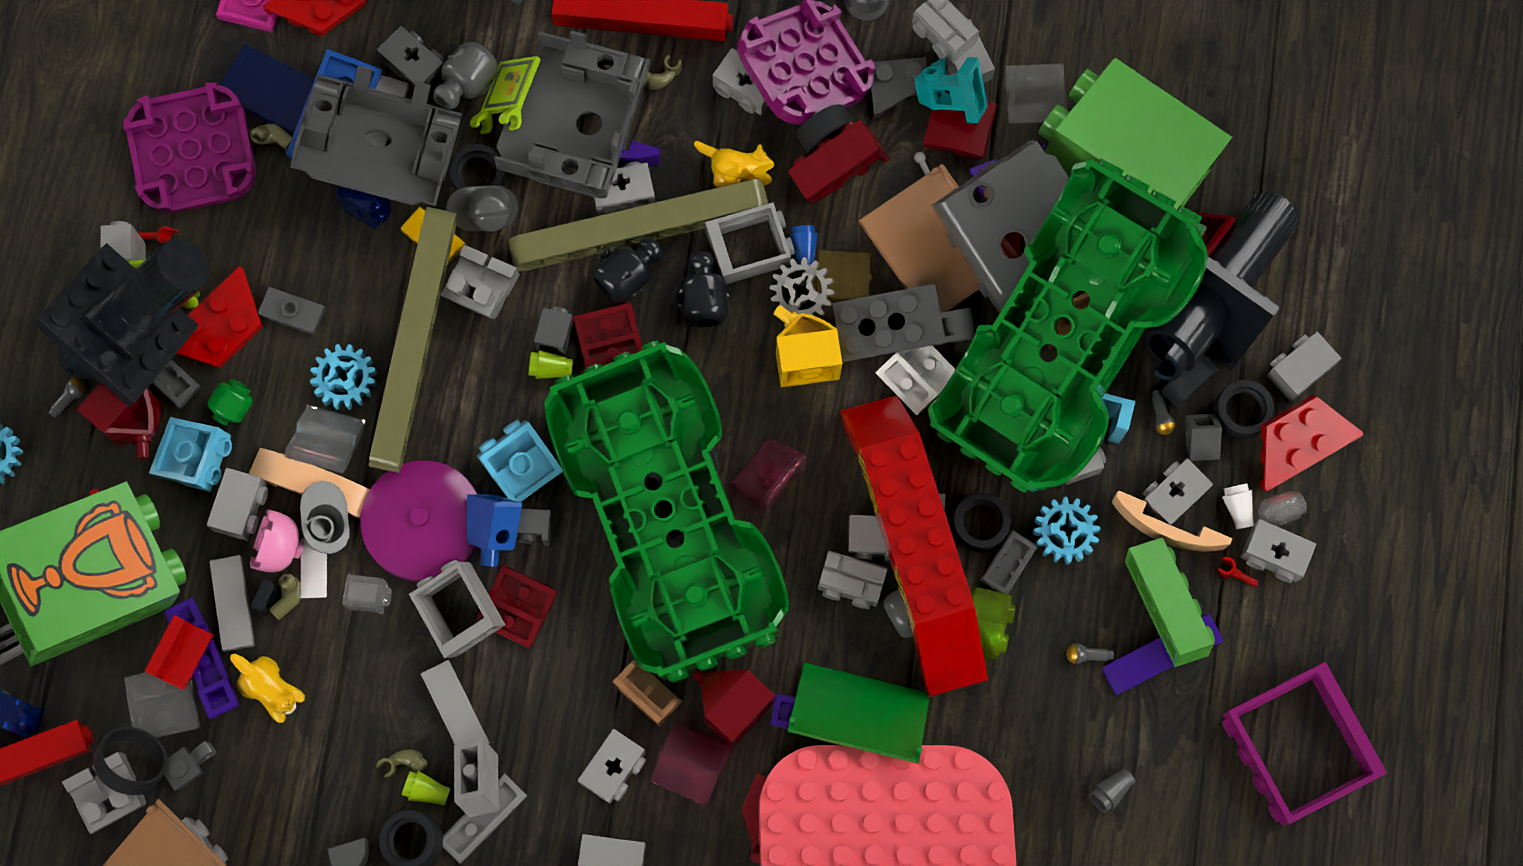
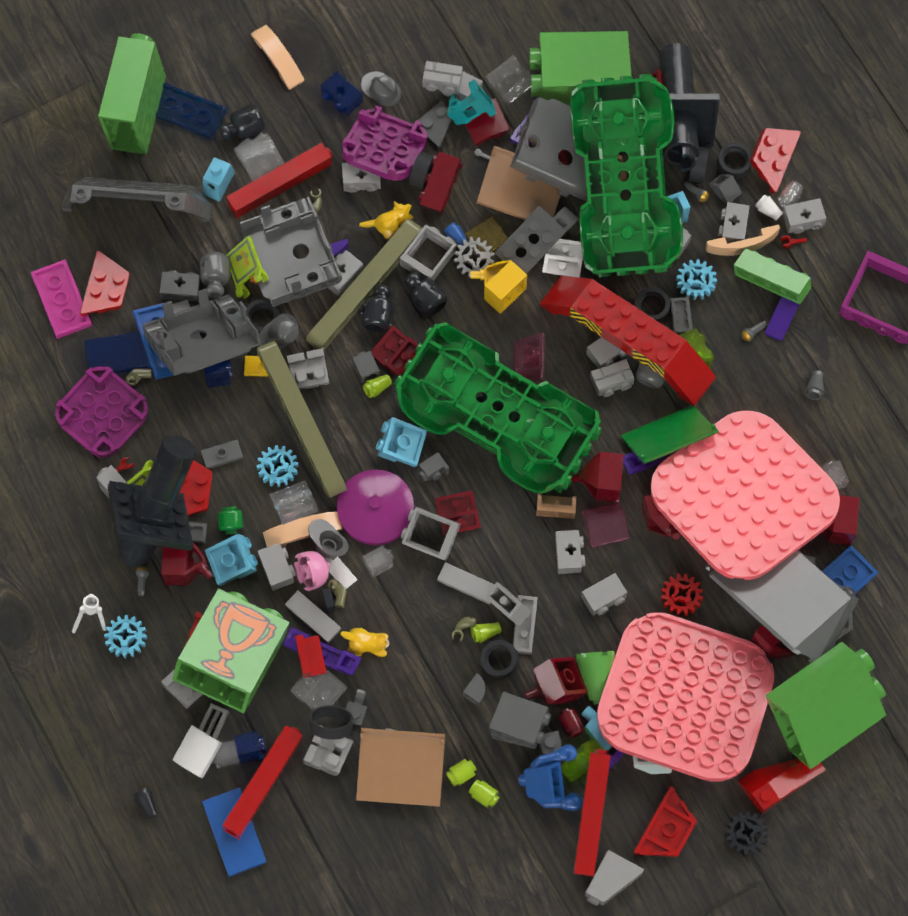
camera: 35 degrees left, 5 degrees down
blue torso [467,494,522,566] -> none
light grey brick [1266,332,1341,402] -> none

